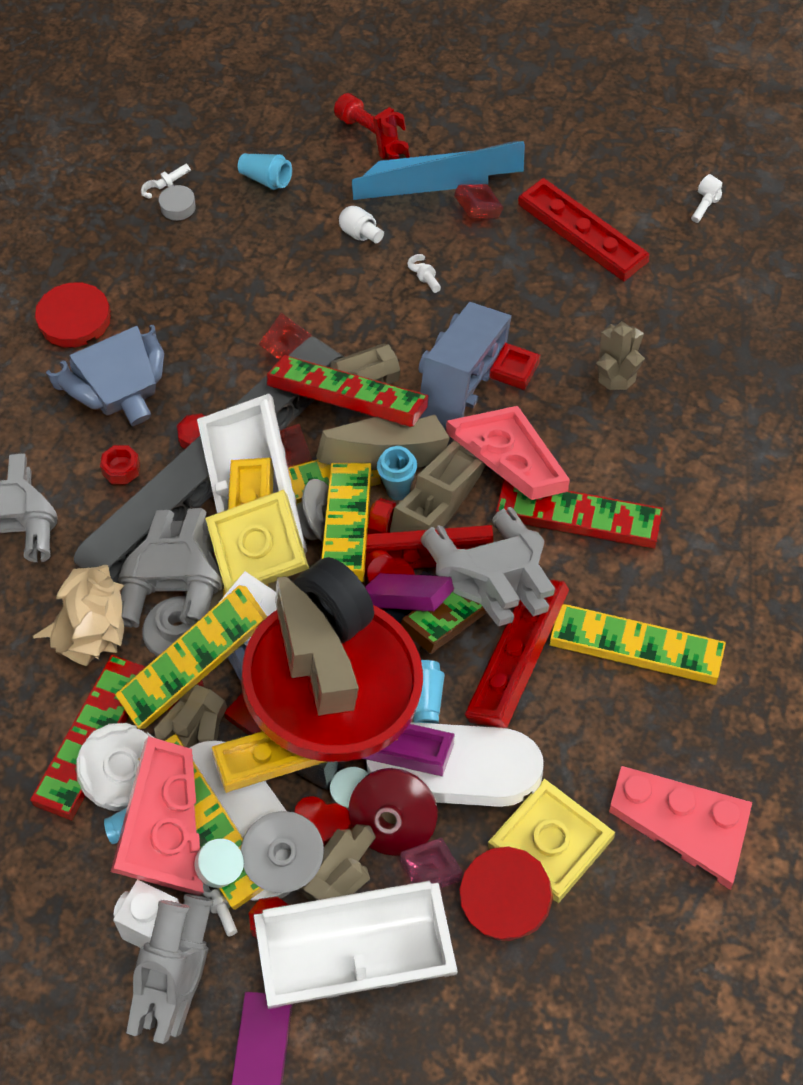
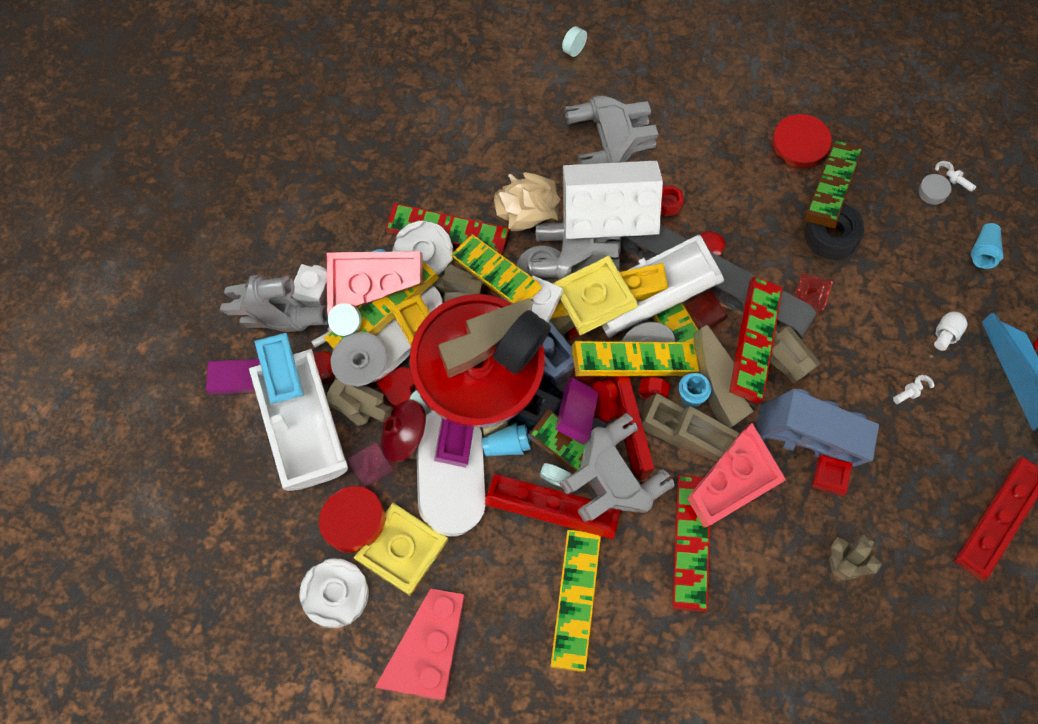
camera: 80 degrees right, 10 degrees up
sand blue torso [46,325,165,426] -> none
clear red tile [454,184,503,218] -> none
none -> medium azure tile [254,333,304,405]
none -> white tile [299,559,369,628]
none -> light aqua tile [539,463,571,487]
none -> white brick [563,161,663,239]
none -> tile [805,140,864,228]
none -> black tyre [805,203,864,260]

